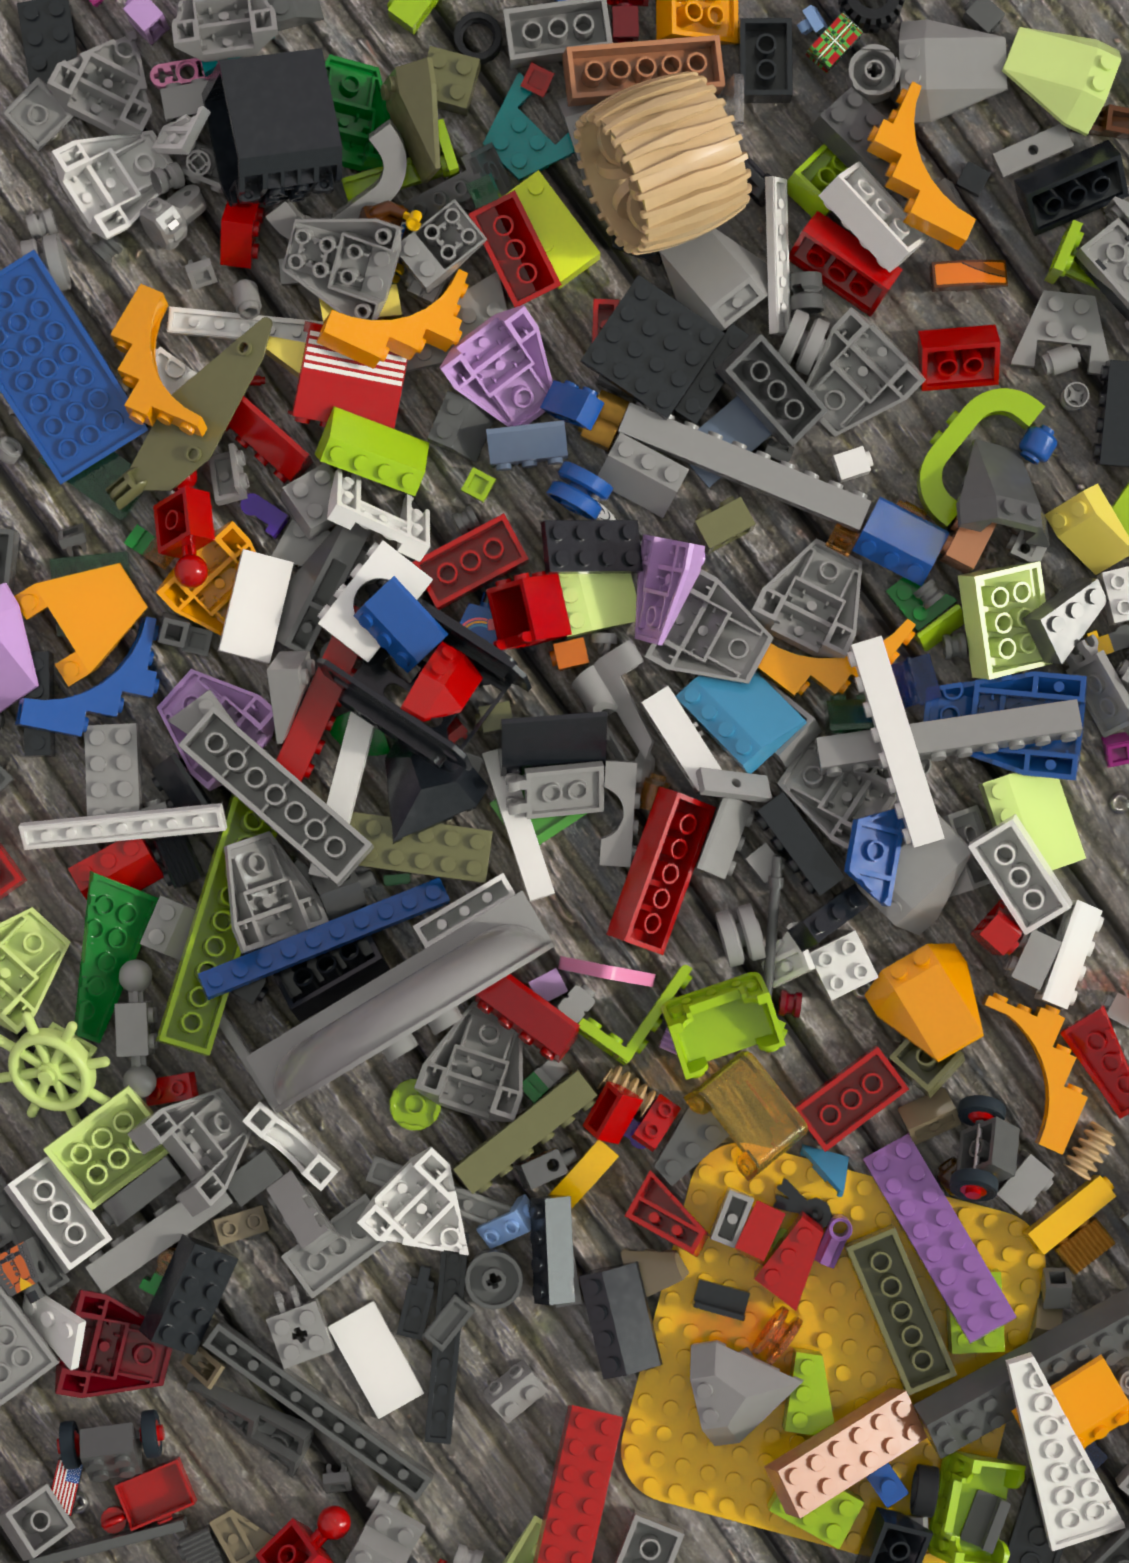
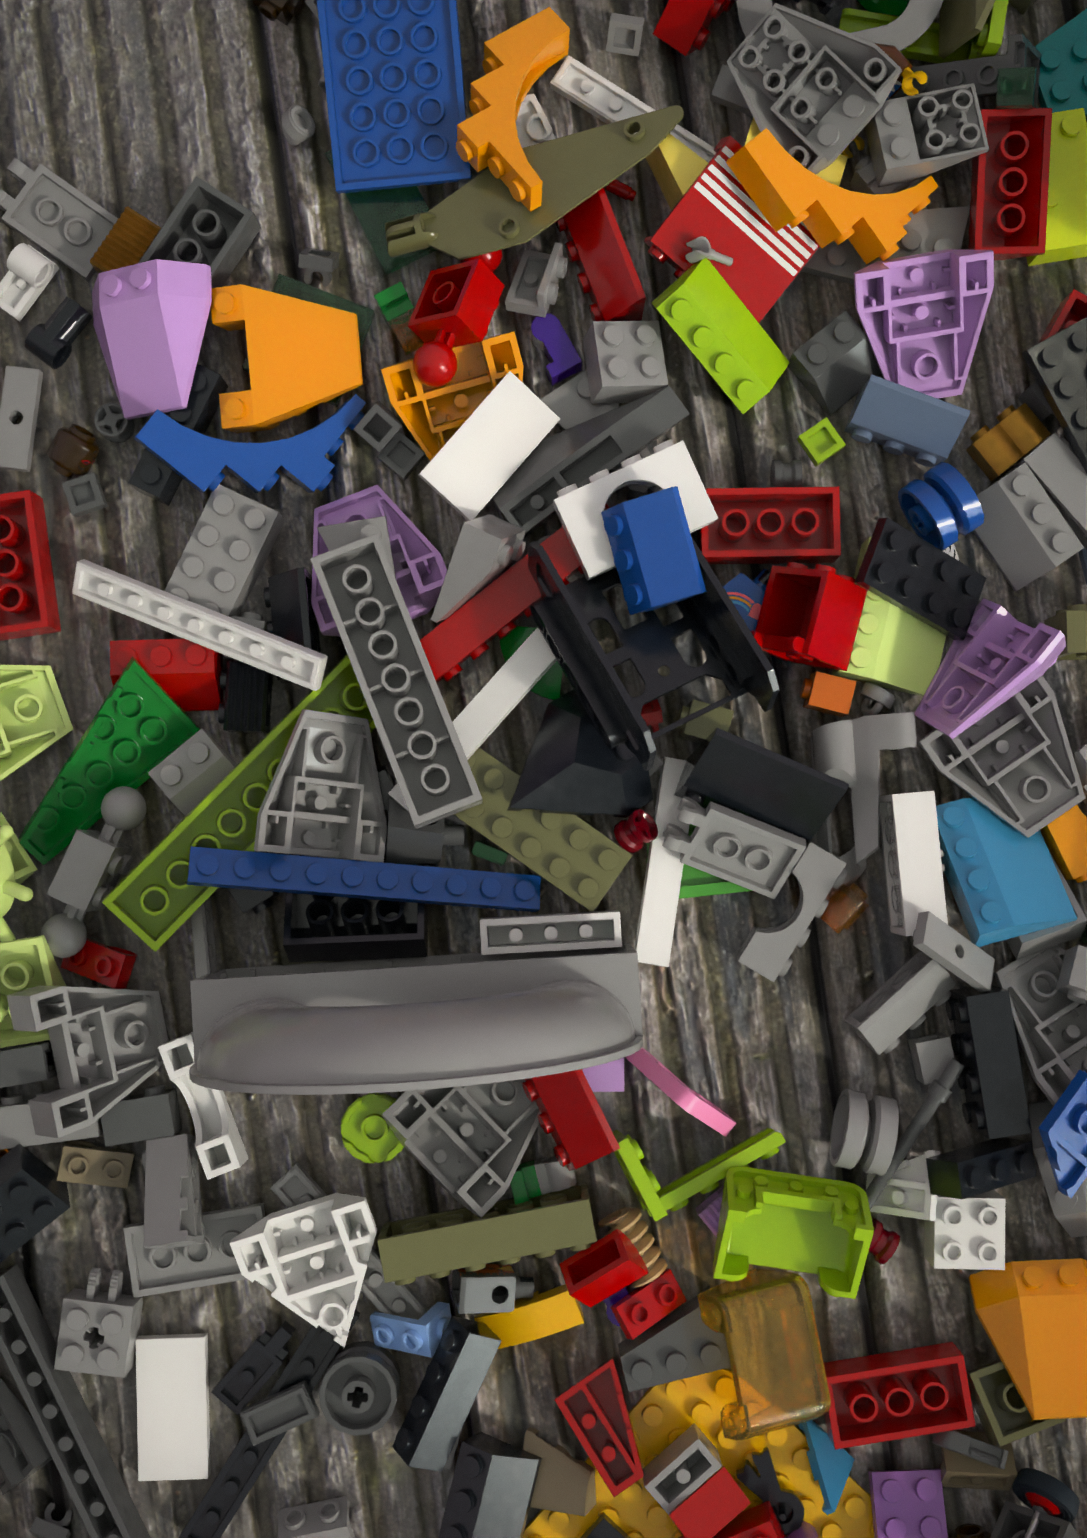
camera: 30 degrees right, 0 degrees up
light grey brick [232,279,262,319] -> none
white wedge [327,468,430,562] -> none
red wedge [400,641,483,722] -> none
blue brick [540,380,604,431] -> none
light grey brick [556,984,595,1023] -> none
red brick [606,787,716,955] -> none
none -> dark red wheel [614,809,658,853]
none -> light grey hand [685,236,733,266]
none -> dark grey piece [932,1430,1009,1470]

